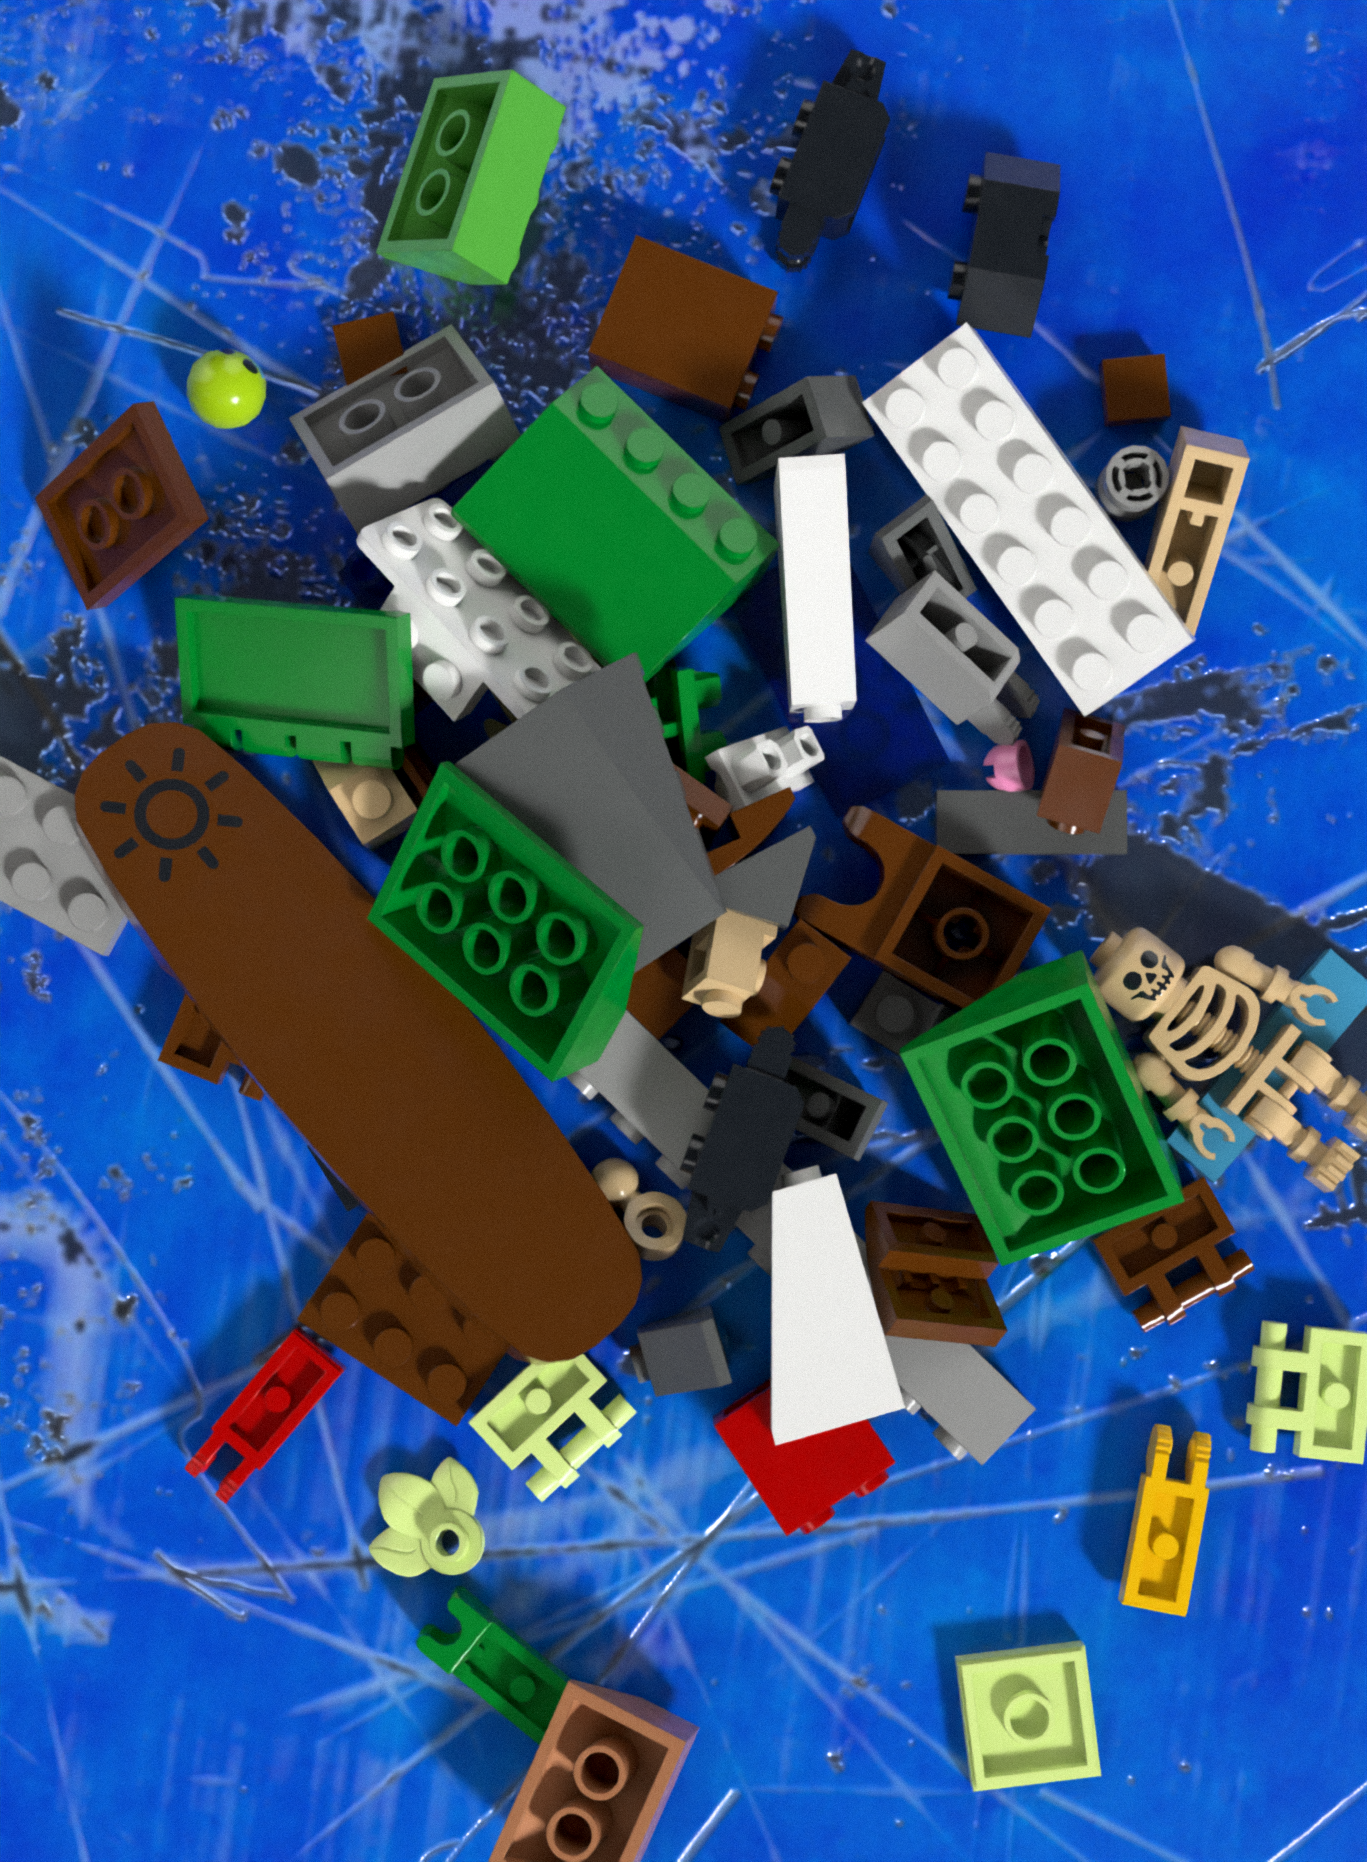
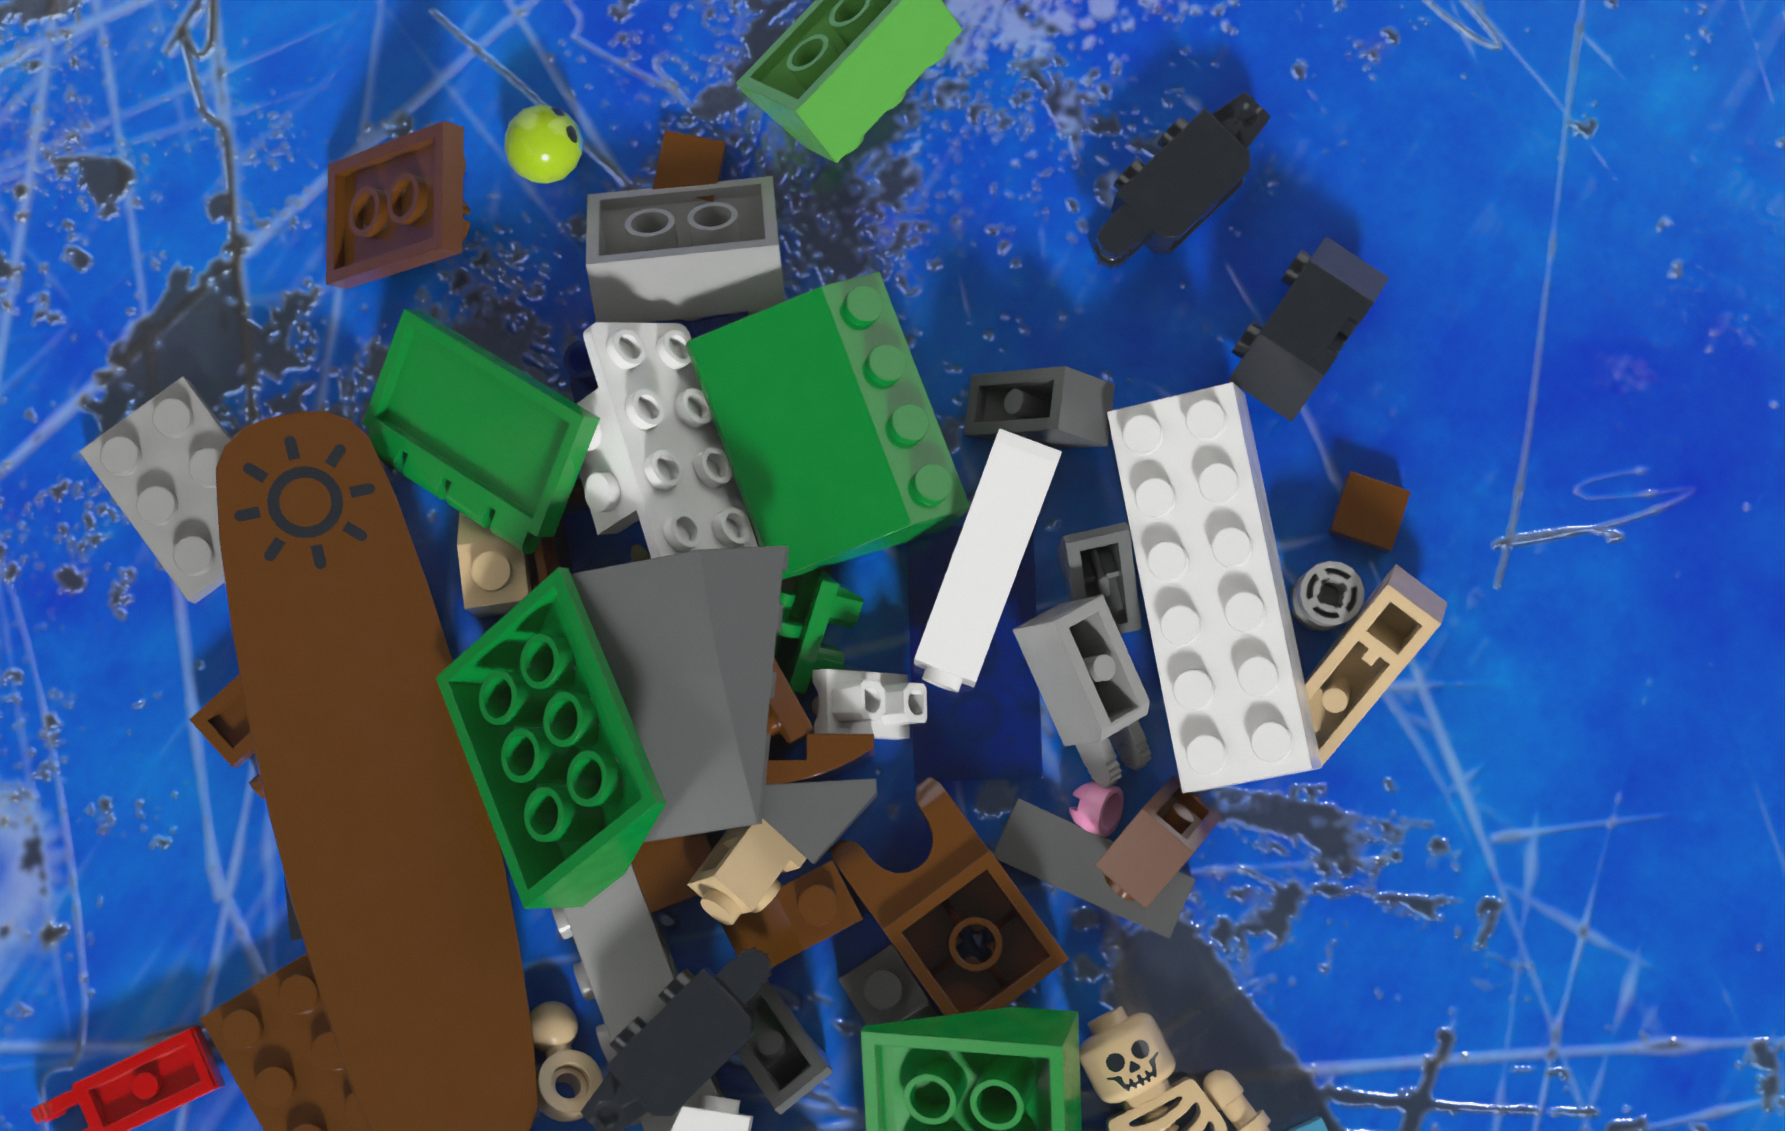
camera: 30 degrees right, 5 degrees down
reddish brown brick [588,235,784,423] -> none

